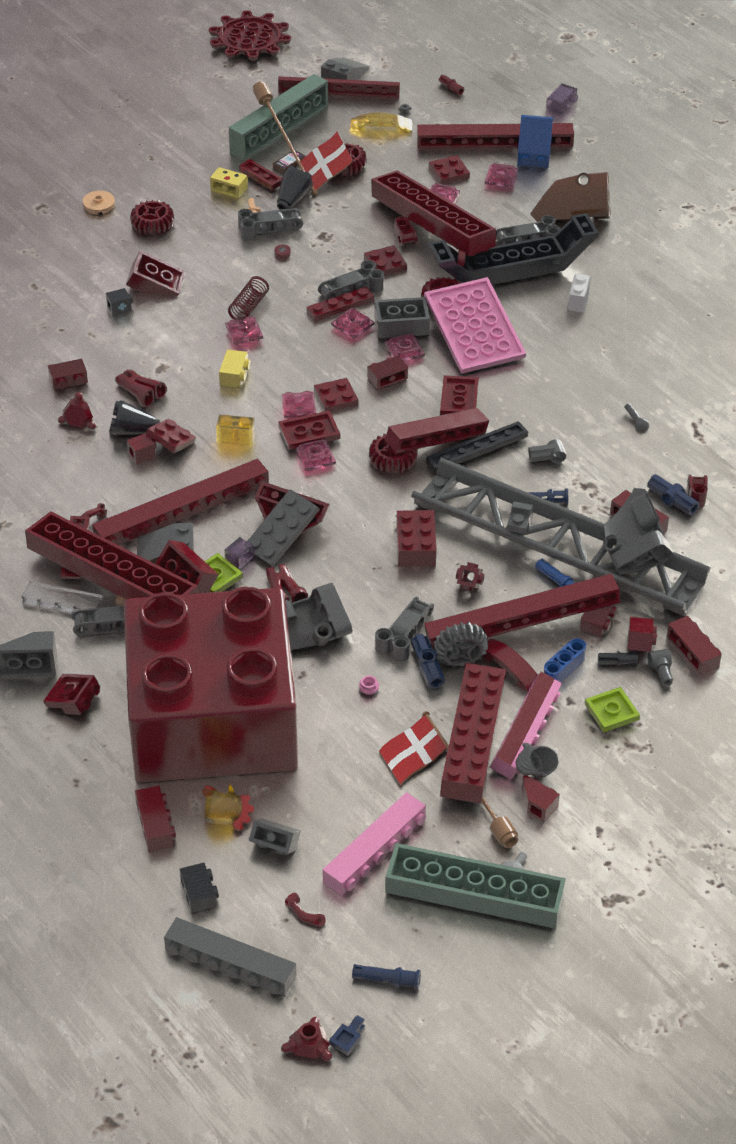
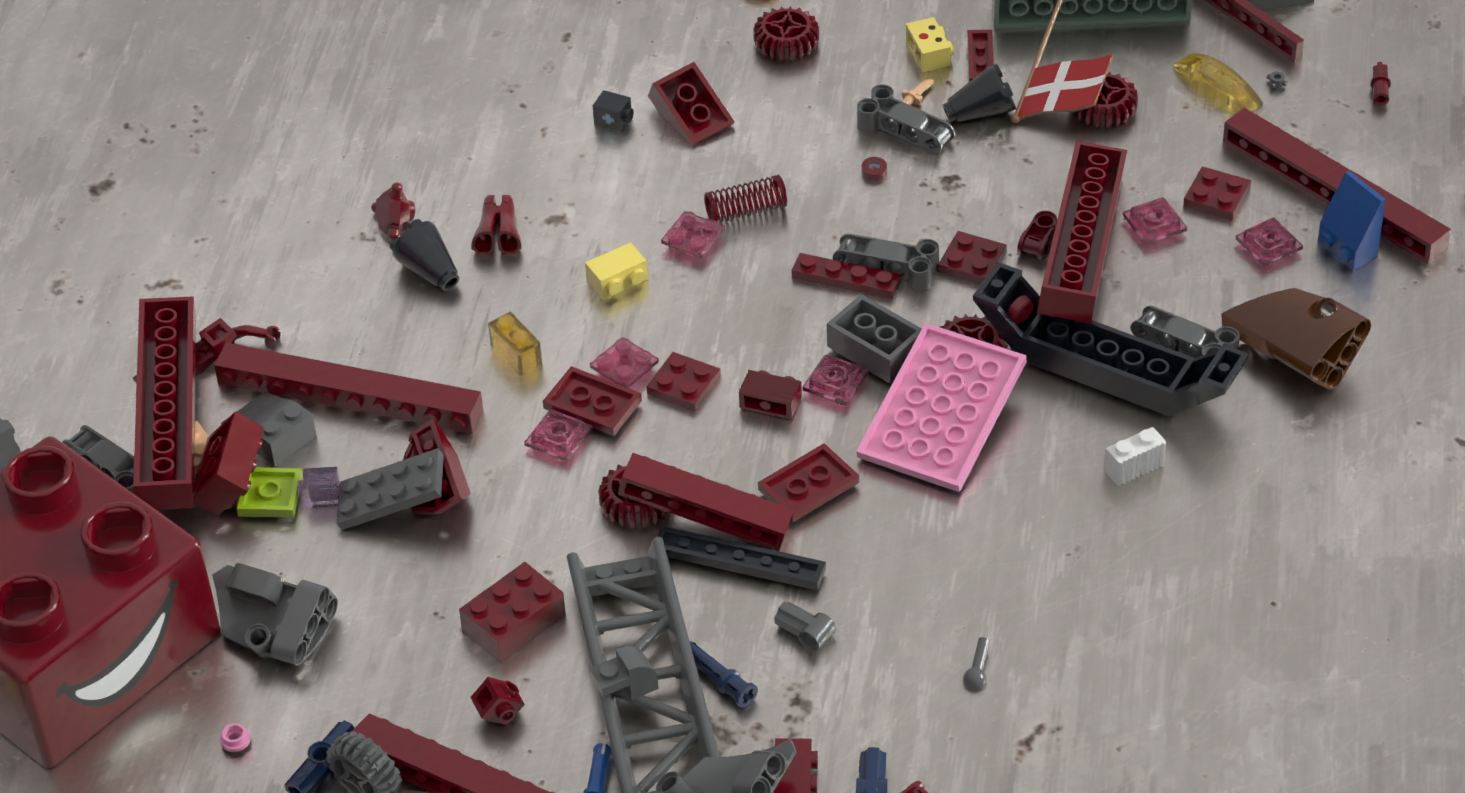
camera: 50 degrees right, 0 degrees up
clear windscreen [21,581,103,616] -> none
dark red brick [48,358,88,391] -> none
dark red brick [127,433,157,464] -> none
dark red plate [146,418,196,453] -> none
dark red piece [266,564,308,603] -> none
tile [273,149,306,173] -> none
clear pink piece [331,307,375,339] -> none
dark grey piece [375,597,434,662] -> none

